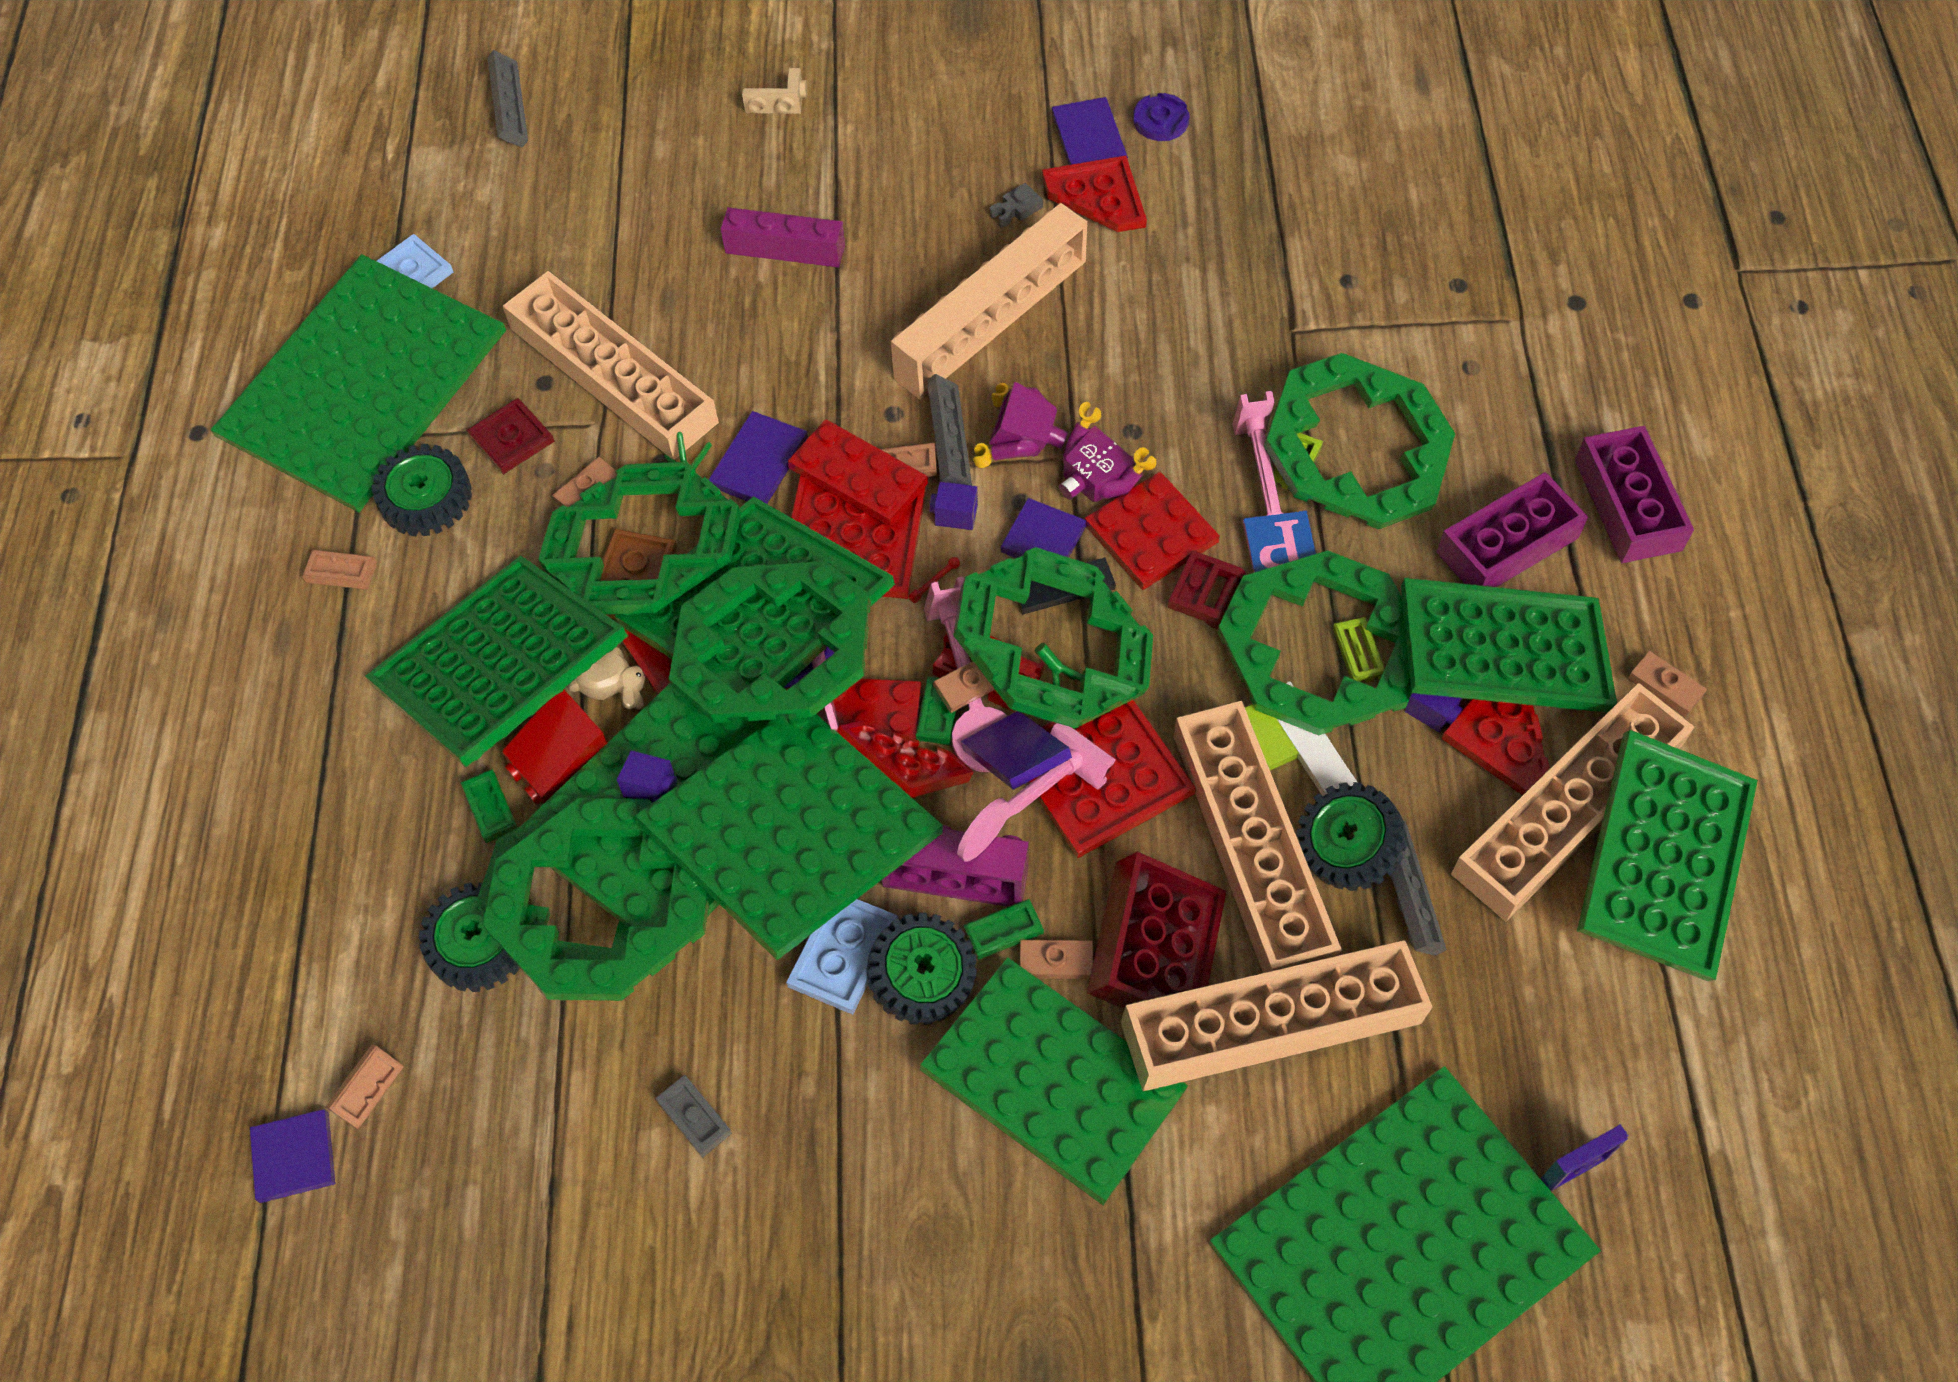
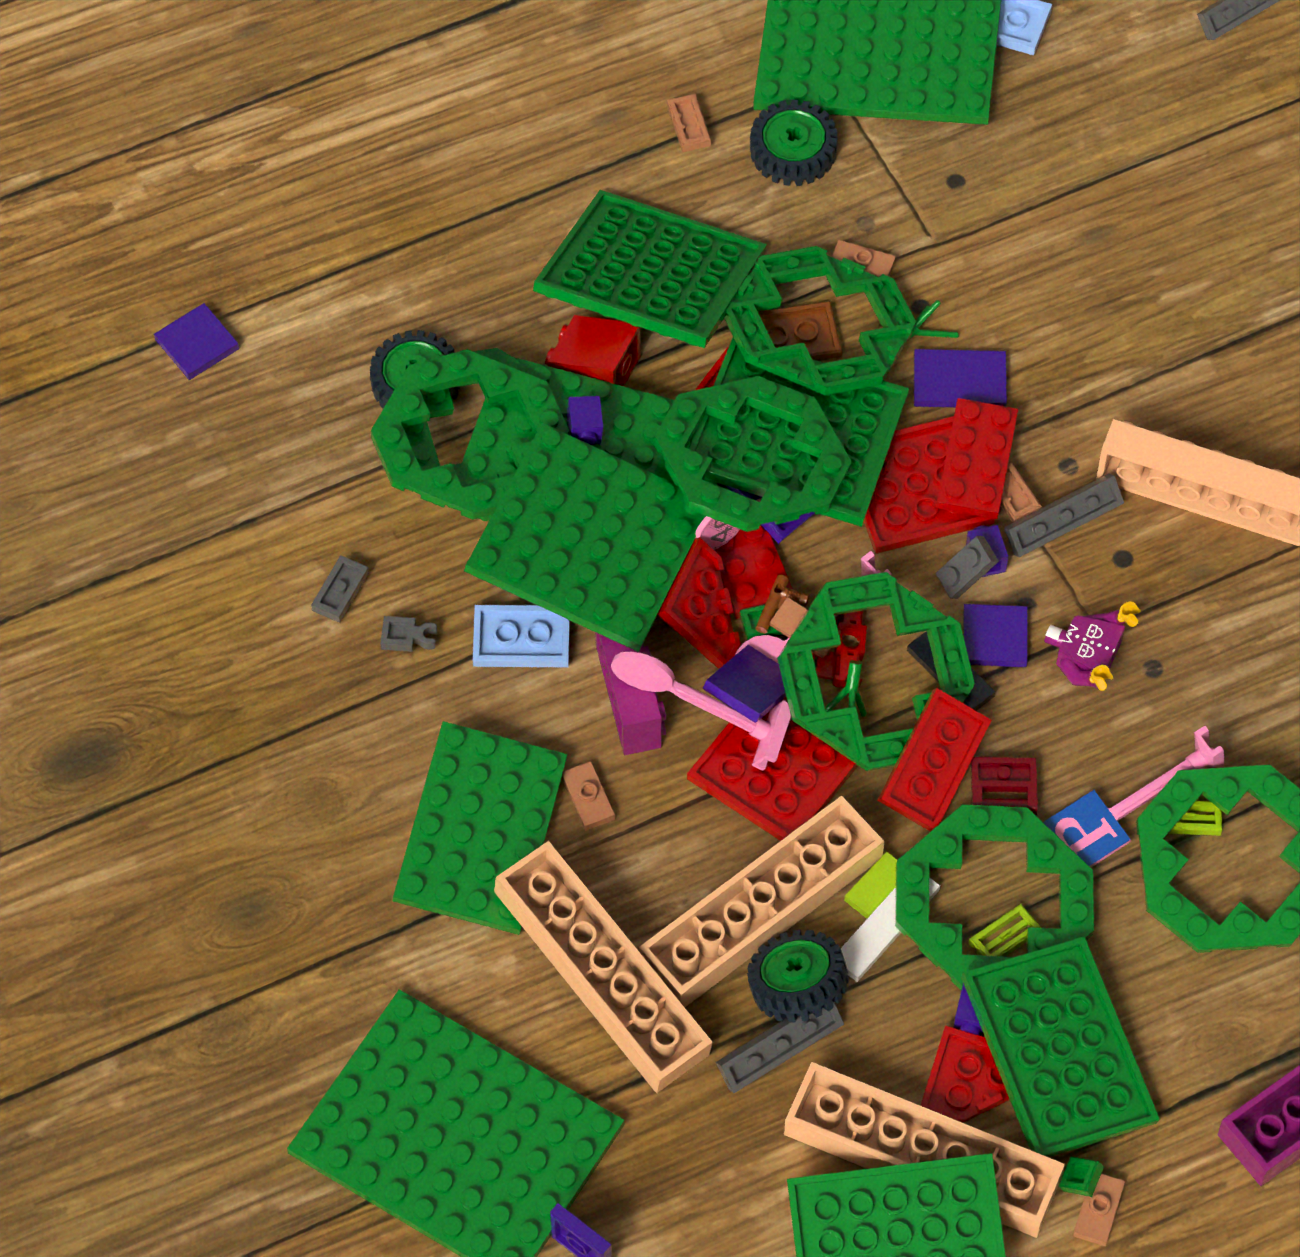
camera: 65 degrees right, 0 degrees up
nougat plate [325,1044,404,1129] -> none
green plate [461,769,518,843] -> none
dark red plate [467,398,555,475] -> none
light nougat brick [503,271,719,460] -> none
tan animal [568,647,645,711] -> none
magenta brick [721,207,845,268] -> none
wheel [866,913,977,1025] -> none
red hinge [908,557,960,603] -> none
green plate [964,898,1044,960] -> none
magenta torso [973,382,1068,468] -> none
red plate [1085,471,1220,590] -> none
dark red slope [1087,851,1227,1008] -> none
magenta brick [1437,472,1588,587] -> none
none -> dark grey plate [380,616,437,652]
none -> dark orange hose [755,575,810,634]
none -> red plate [877,688,992,832]
none -> dark grey plate [936,536,999,599]
none -> green tile [1059,1156,1104,1197]

